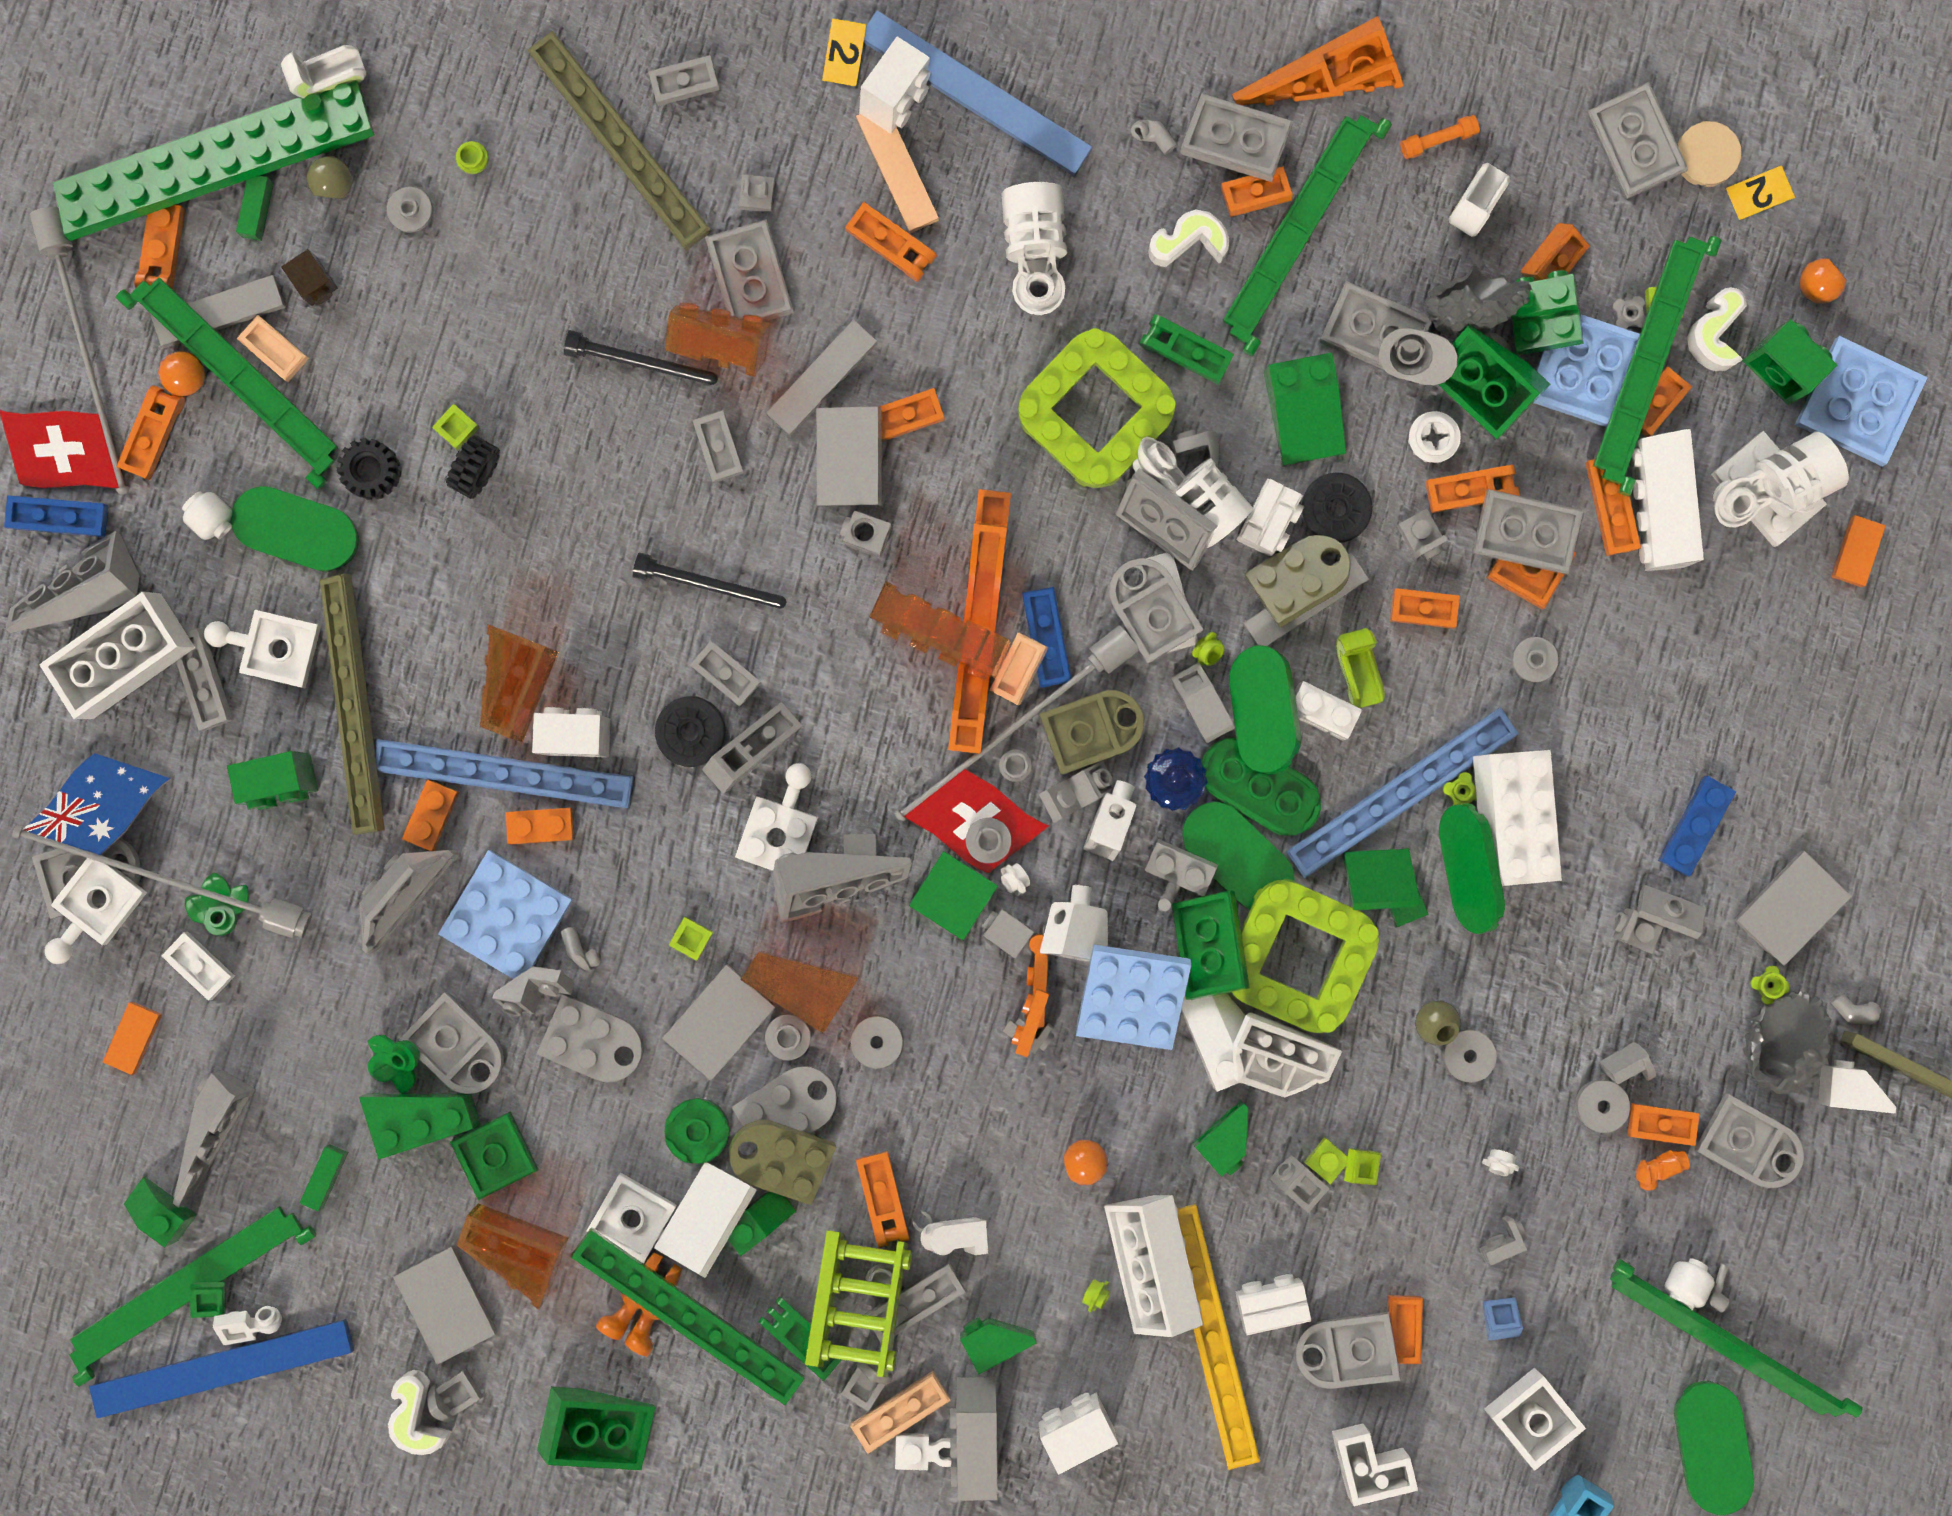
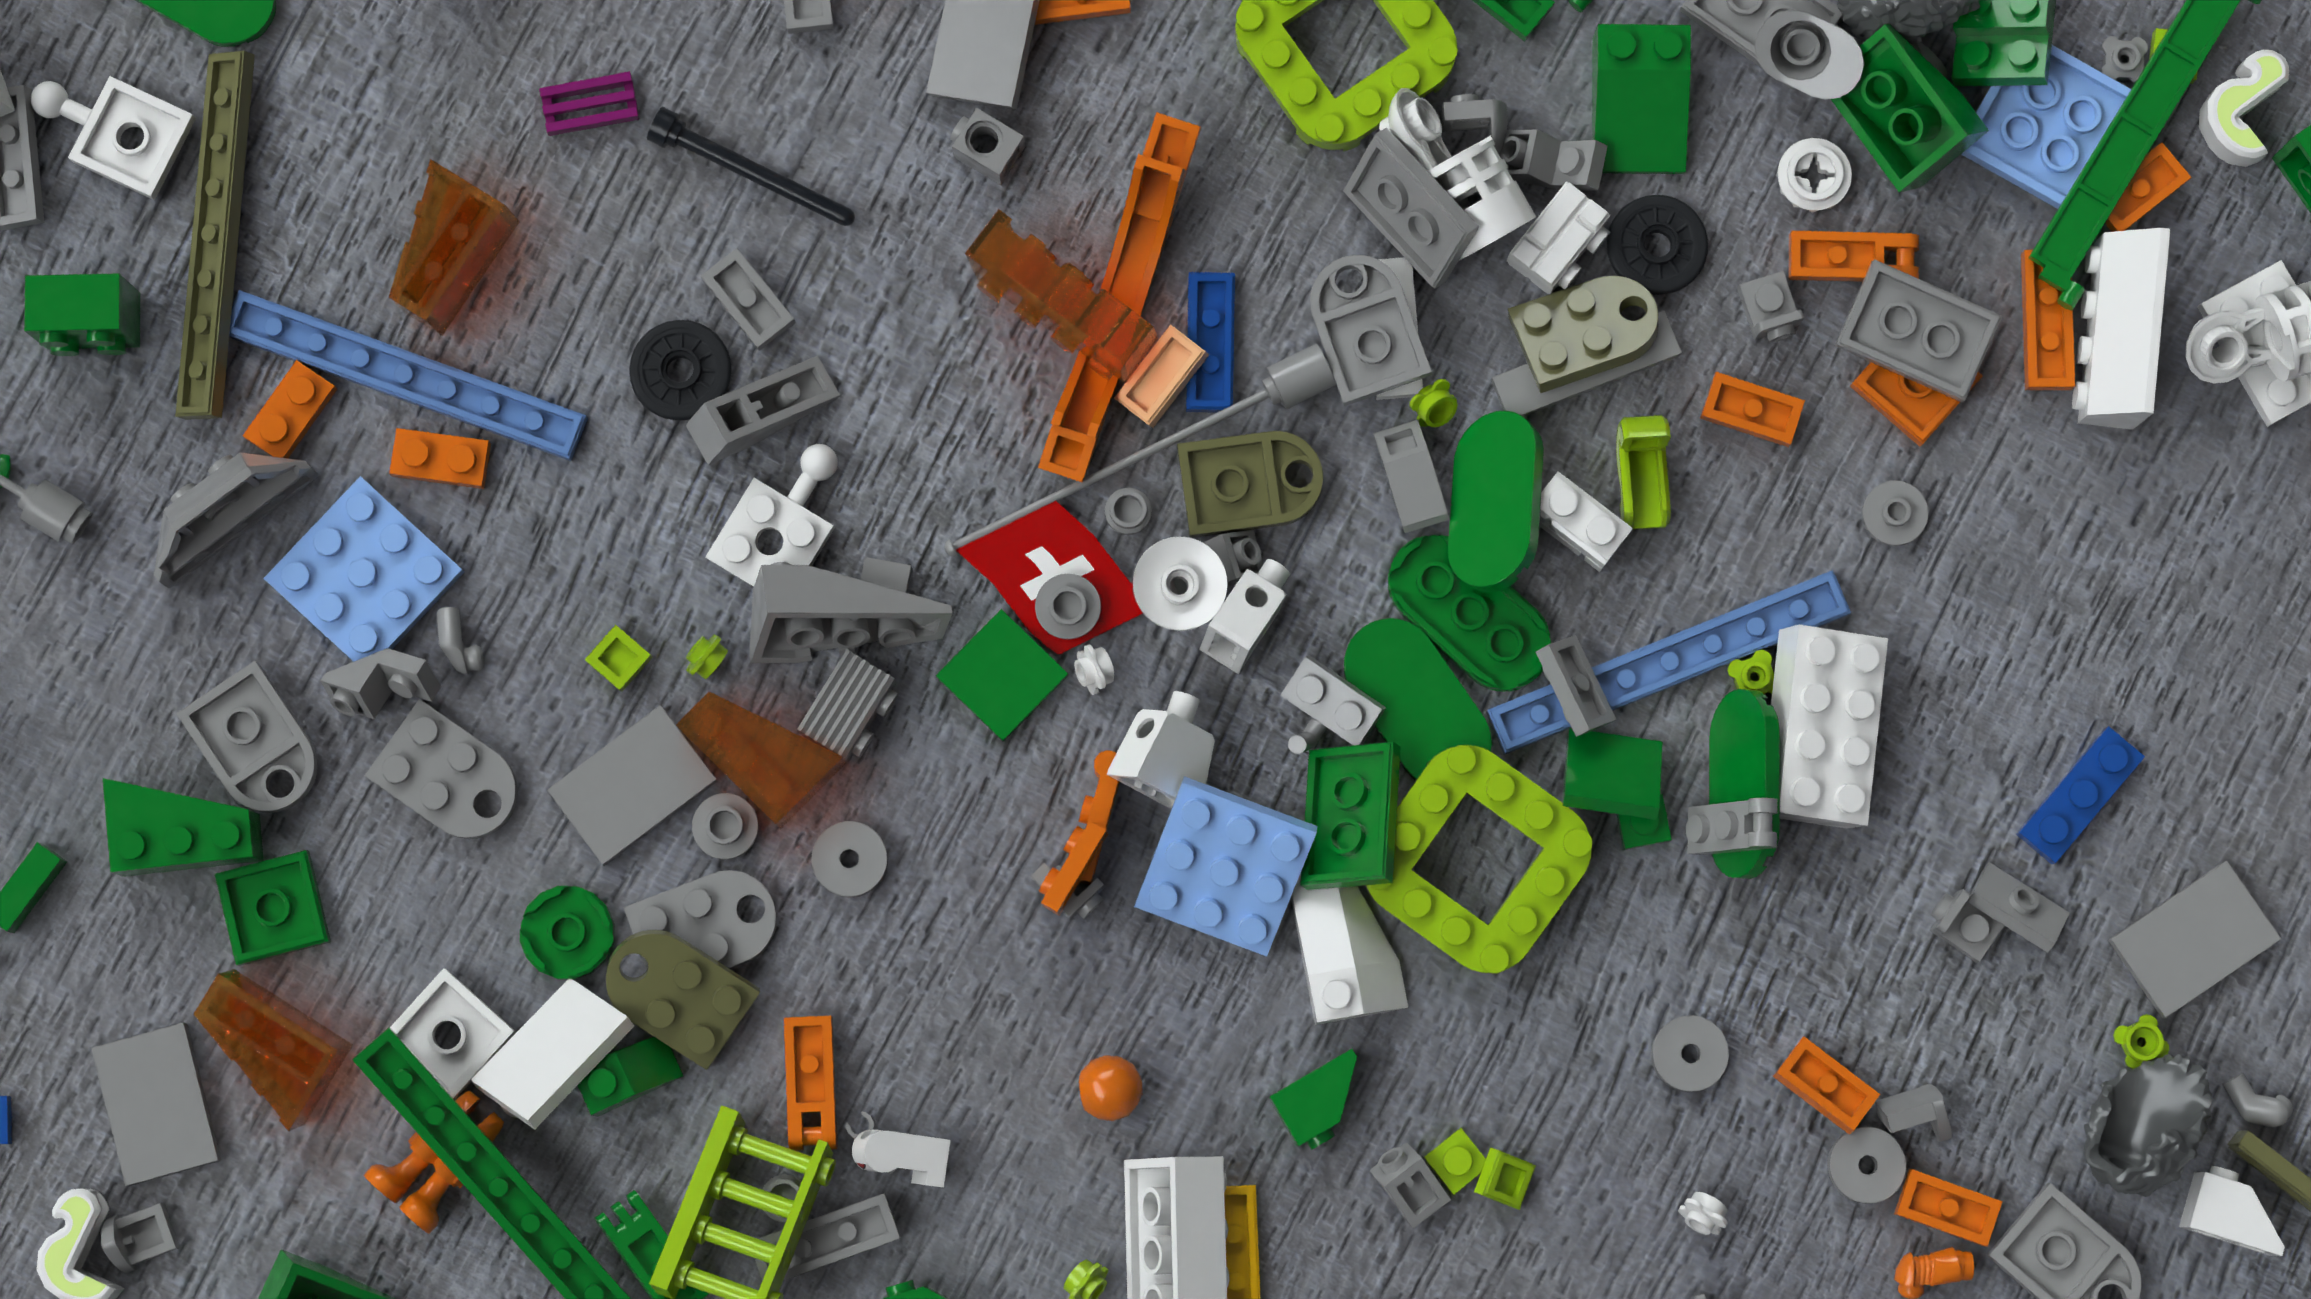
camera: 10 degrees right, 5 degrees down
green plate [367,1035,420,1093] -> none
white brick [532,707,611,757] -> none
light grey brick [982,909,1034,958] -> none
clear blue piece [1144,747,1208,811] -> none
white wedge [1232,1013,1342,1098] -> none
olive piece [1415,1000,1462,1046] -> none
none -> magenta tile [539,71,640,136]
none -> lime plate [686,634,728,679]
none -> light grey brick [797,649,899,763]
none -> white dish [1133,537,1228,631]
none -> light grey slope [1499,129,1608,191]
none -> light grey plate [1536,635,1617,737]
none -> light grey plate [1686,798,1777,855]
none -> orange plate [1773,1036,1880,1135]

